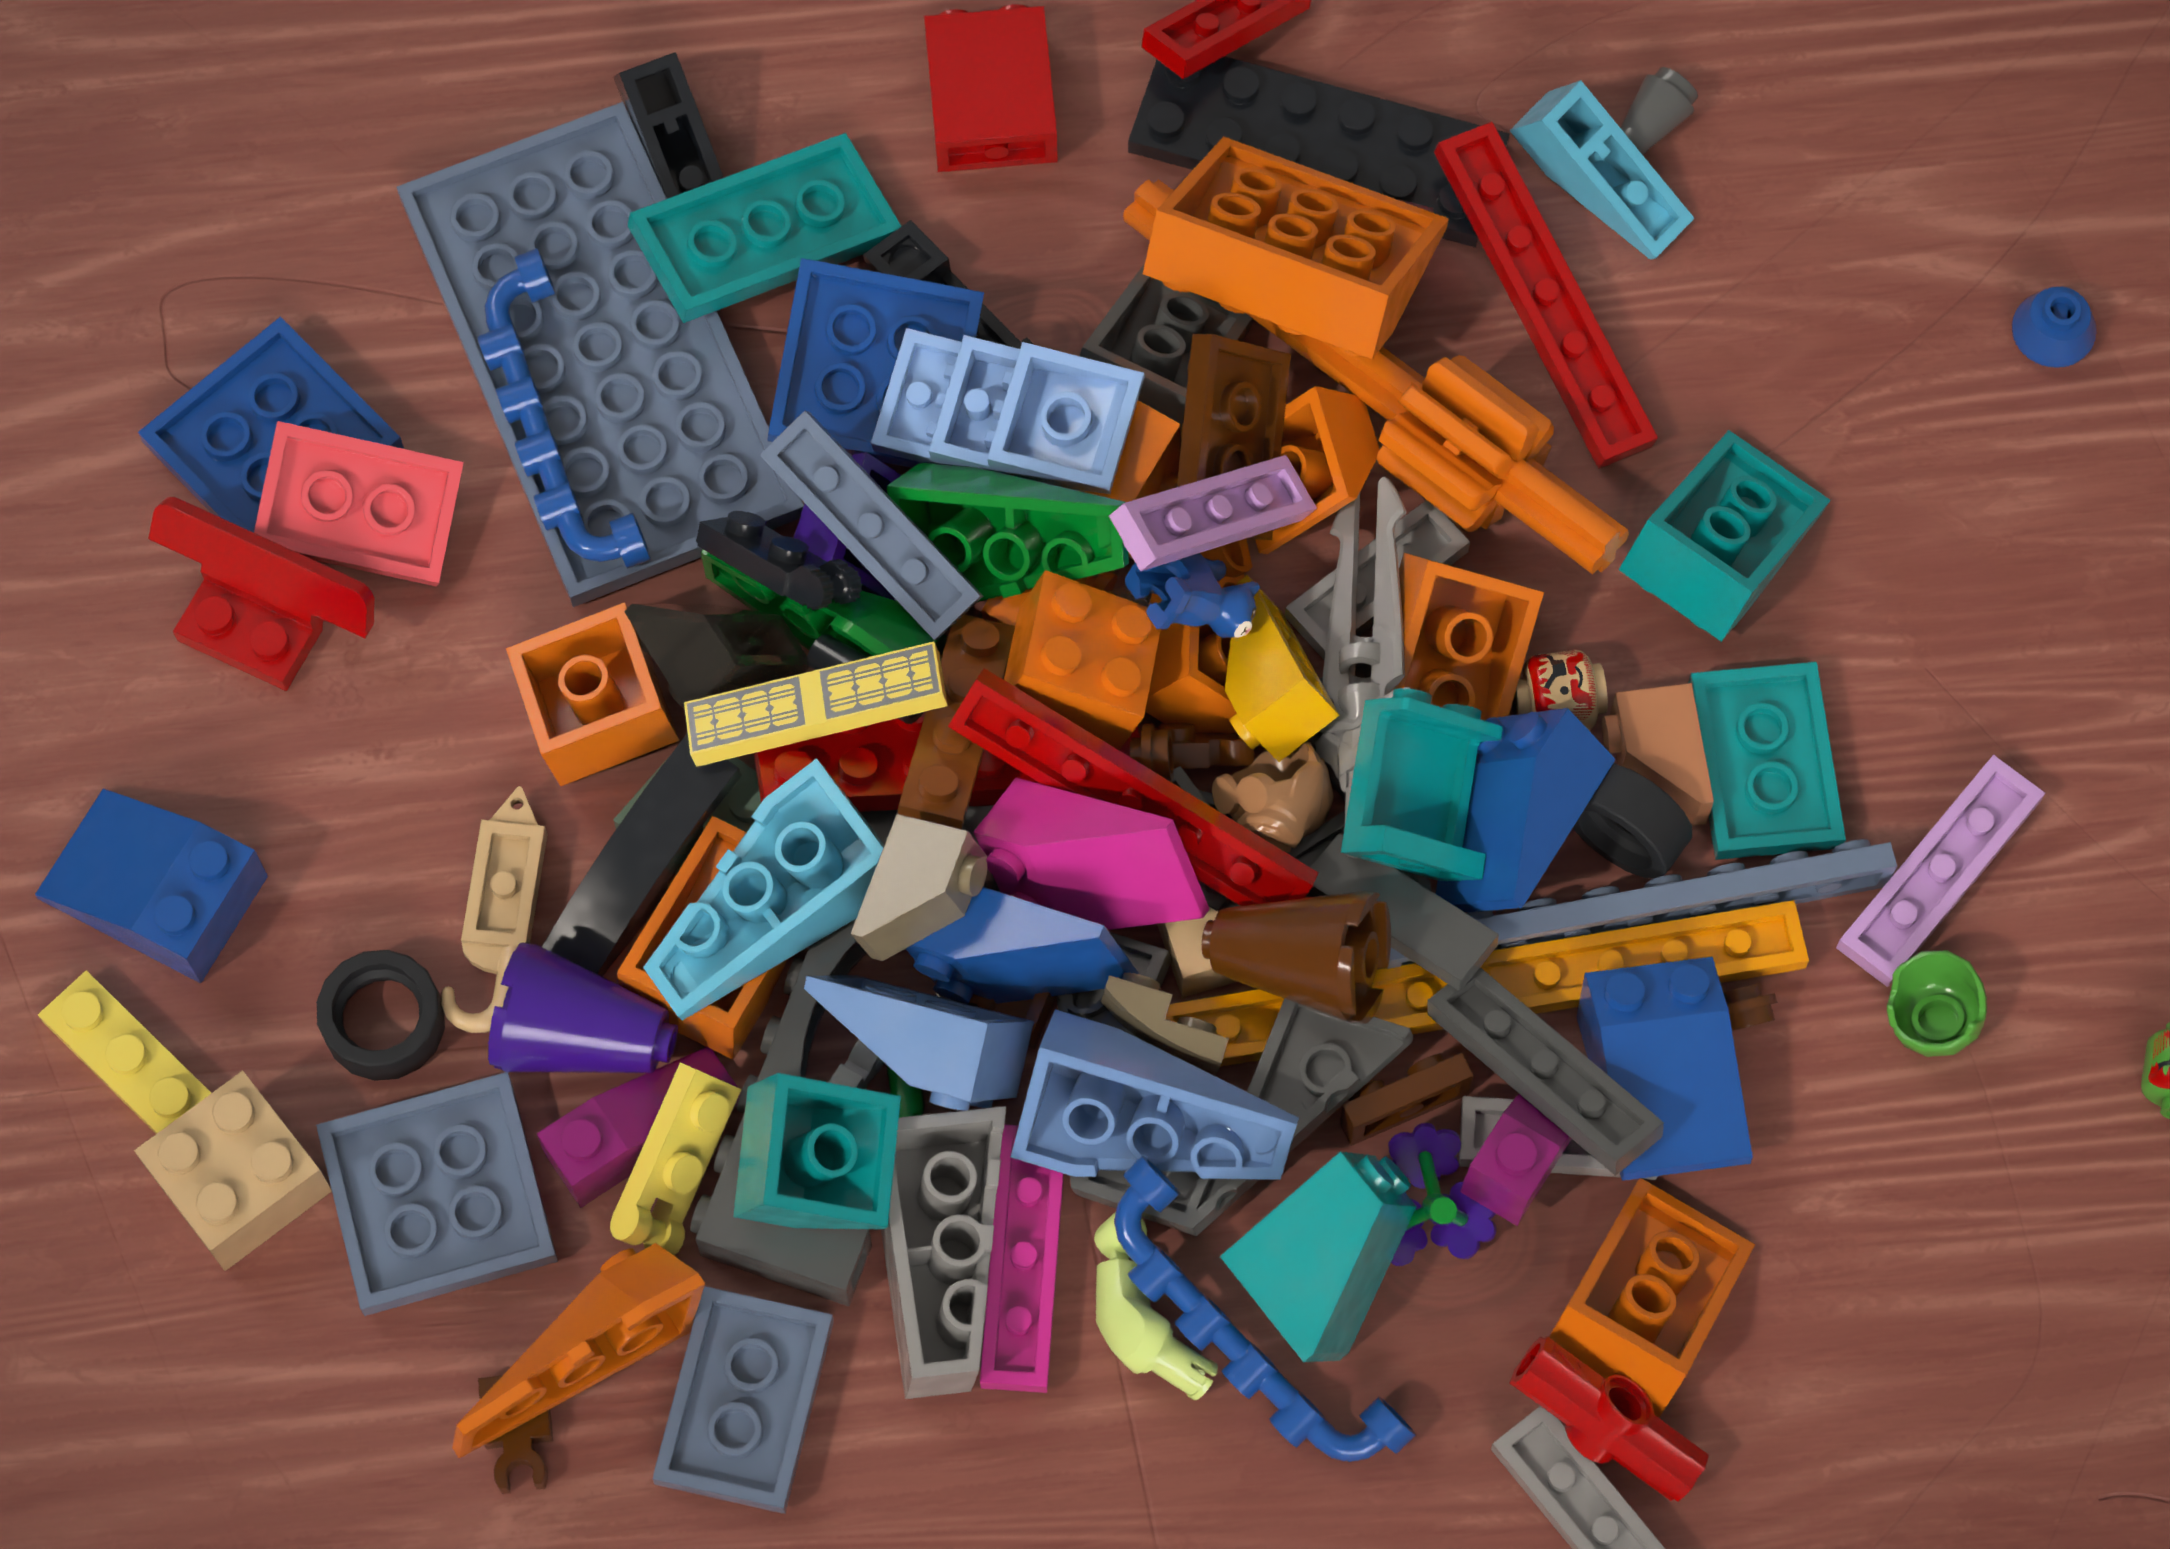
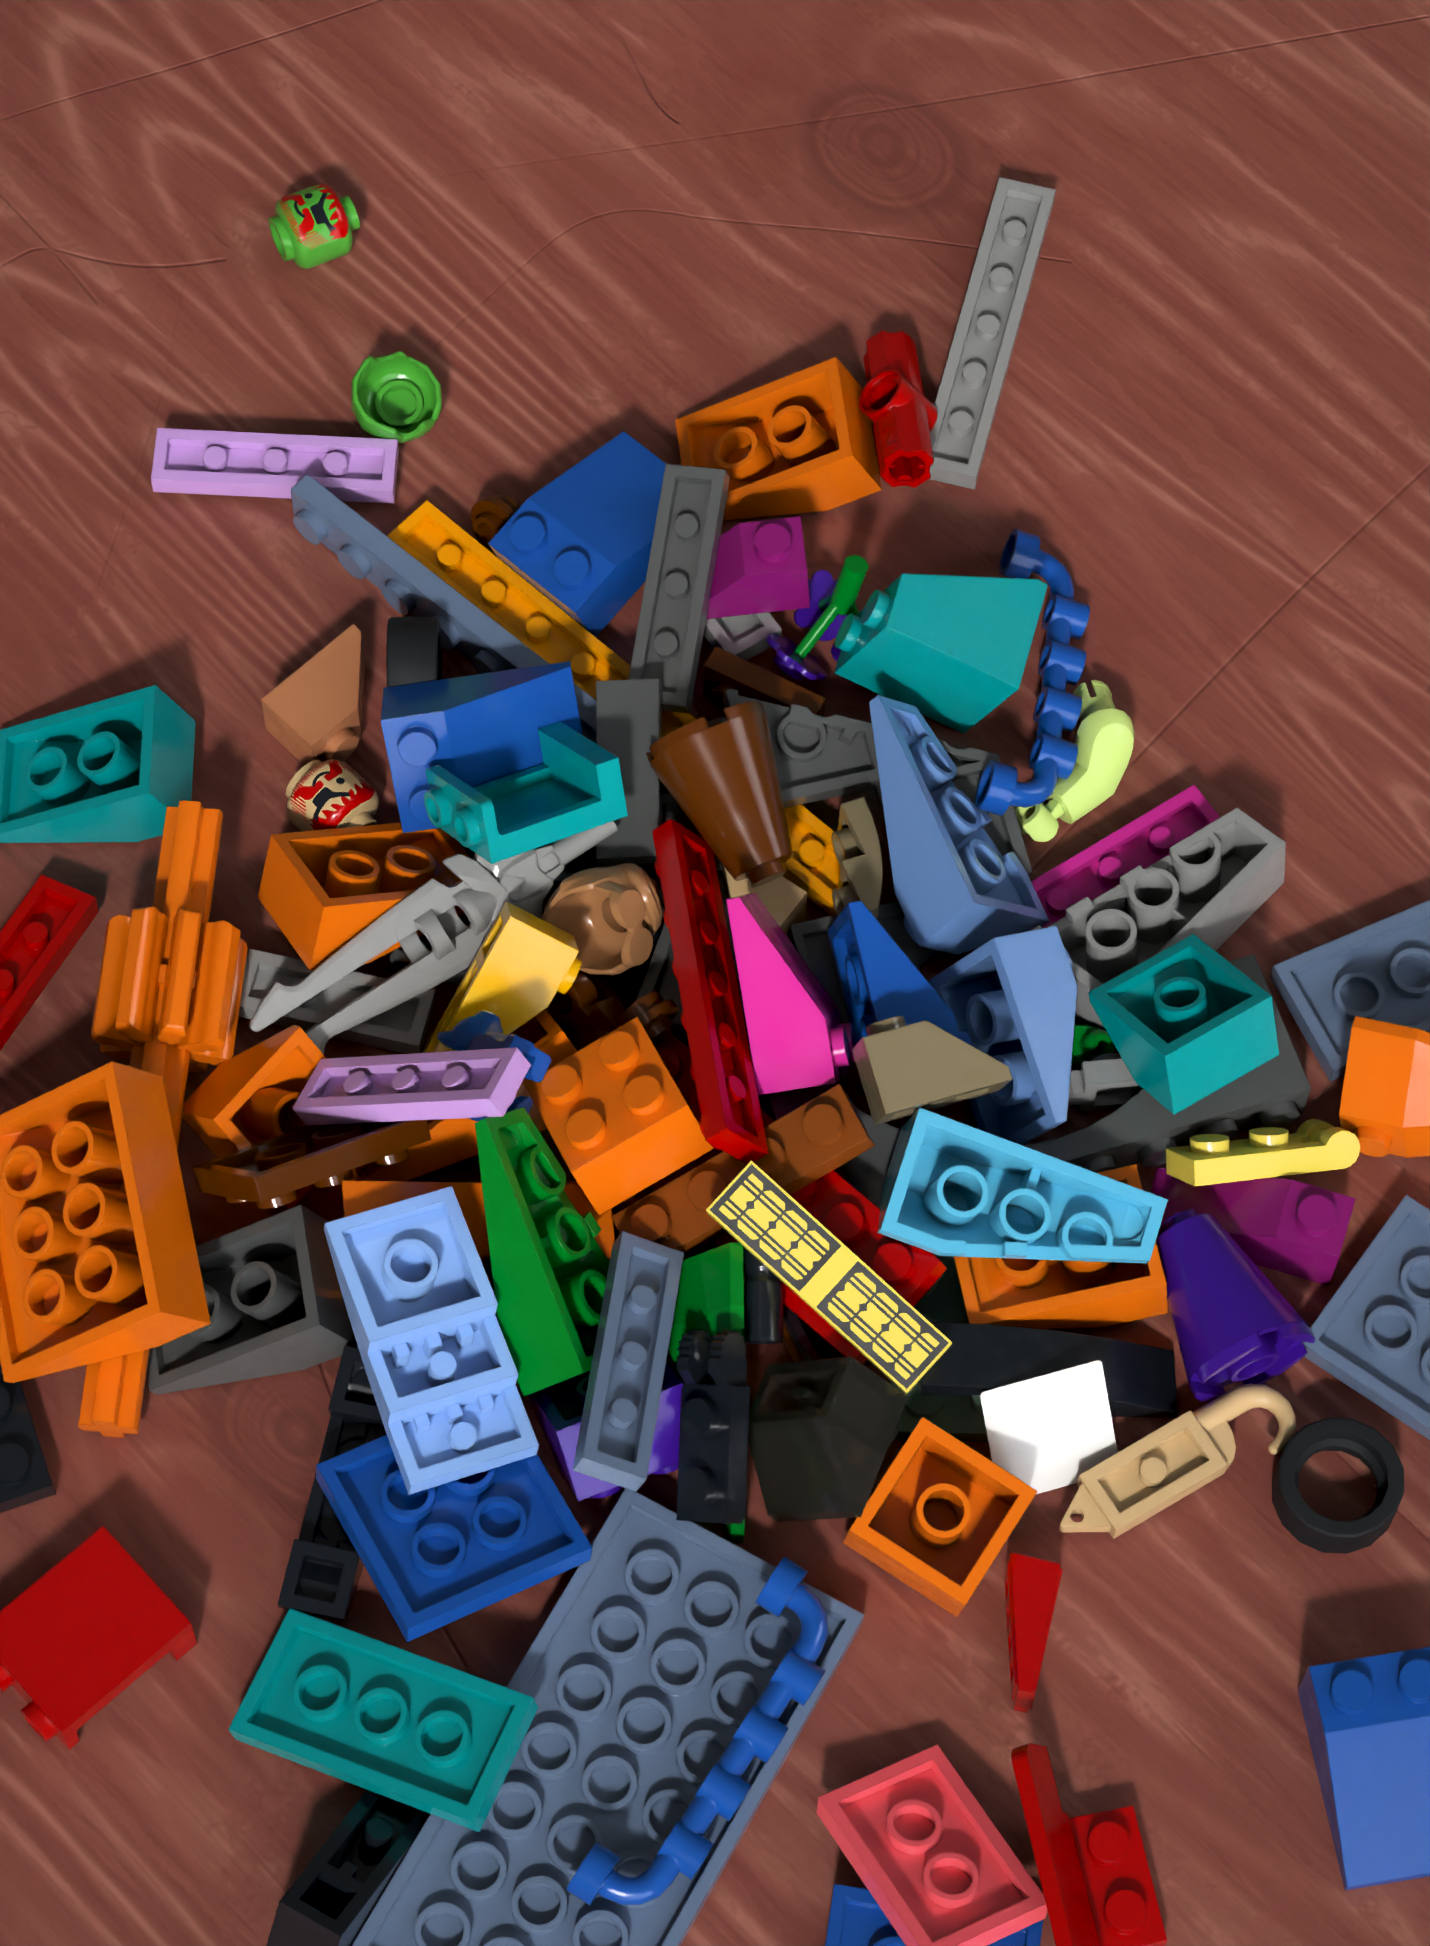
camera: 130 degrees left, 5 degrees down
teal plate [1688,662,1846,860] -> none
none -> white sticker [980,1360,1118,1494]
none -> red slope [1004,1553,1063,1713]

